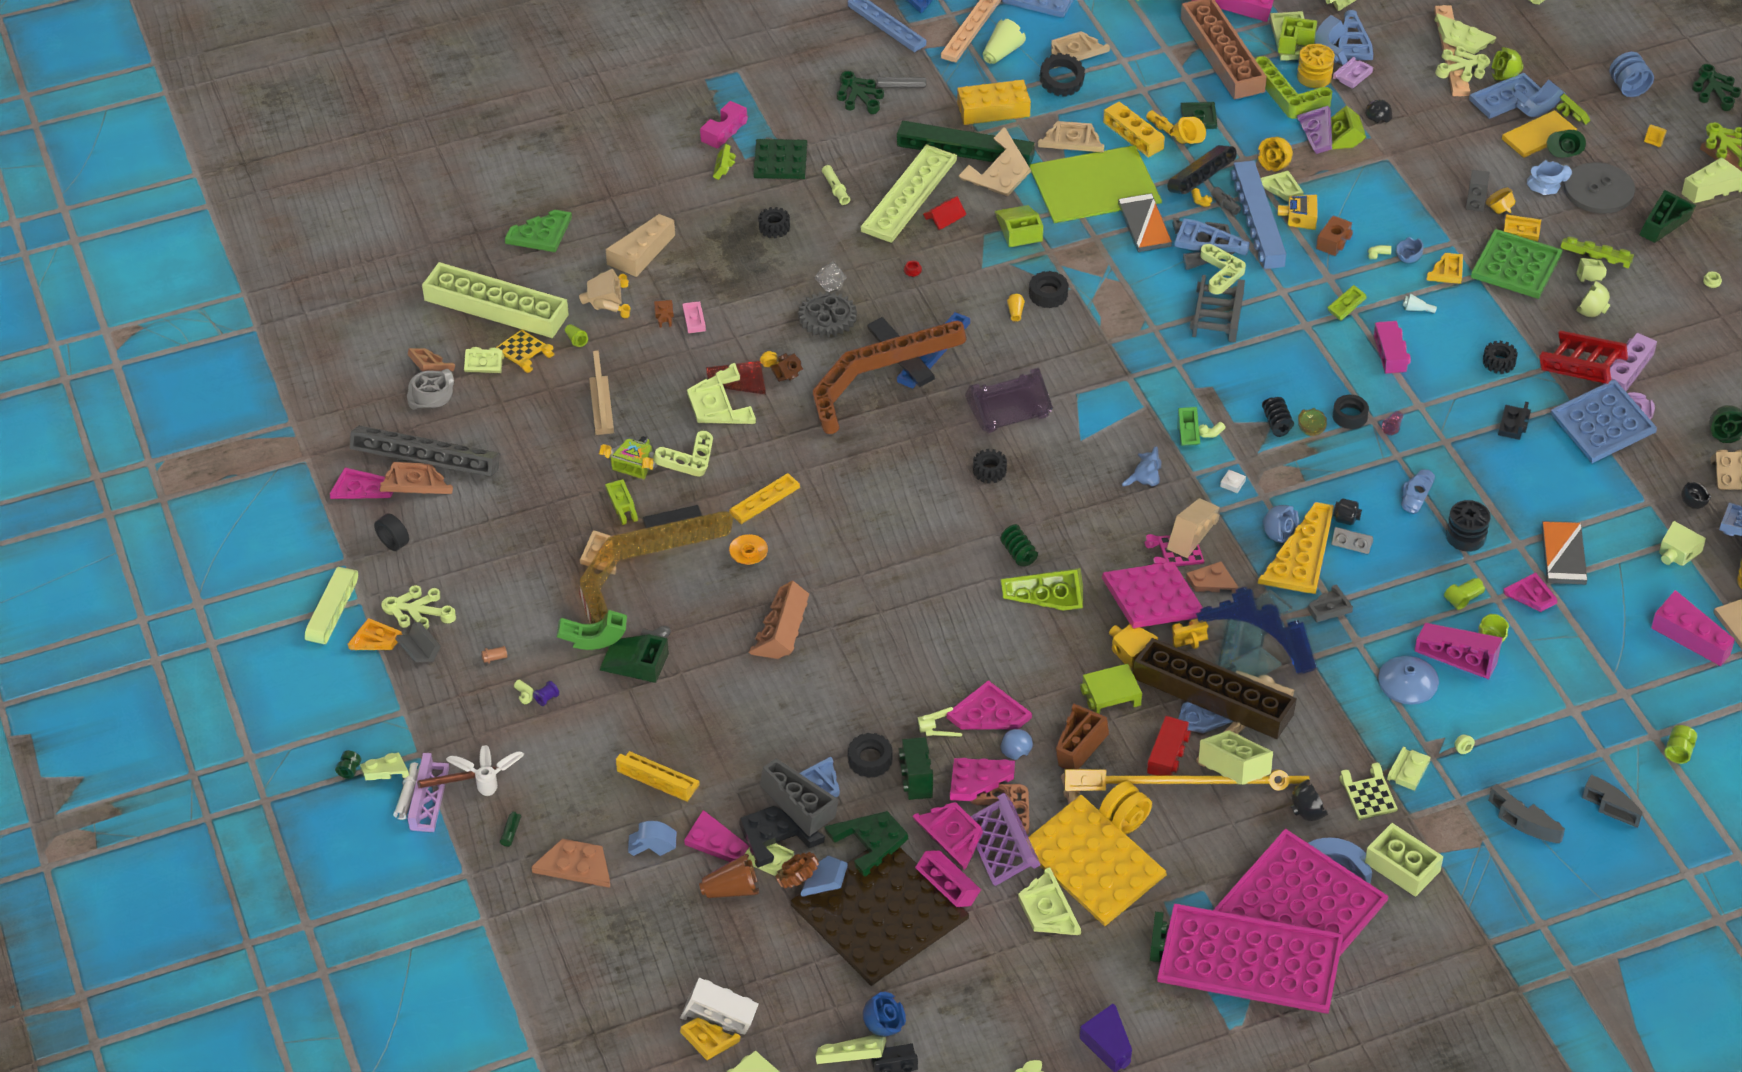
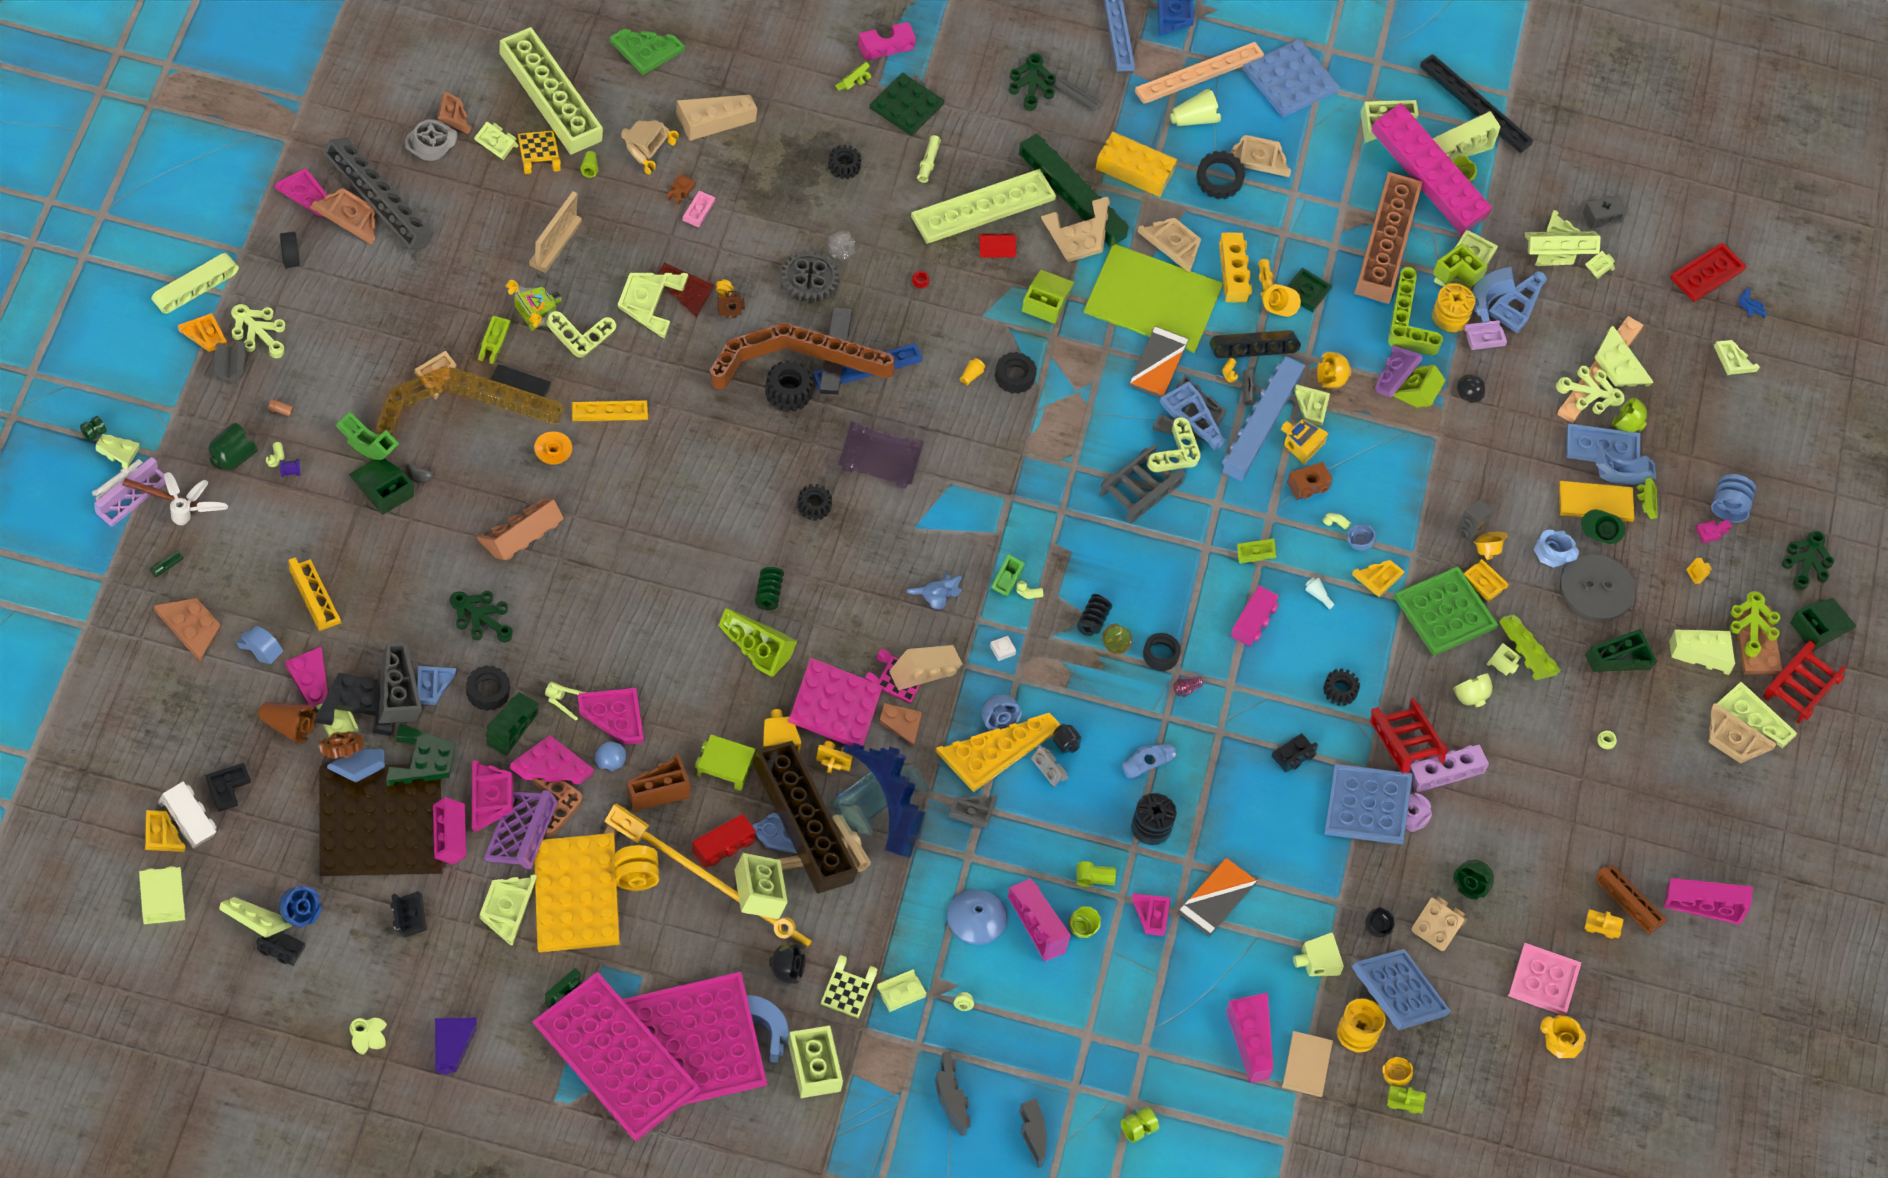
camera: 25 degrees right, 10 degrees up
none -> black plate [205,763,251,812]
none -> dark green cylinder [208,423,258,471]
none -> black bracket [390,891,427,938]
none -> dark green plant [450,591,513,643]
none -> black tyre [765,360,813,412]
none -> dark pink plate [1696,520,1732,544]

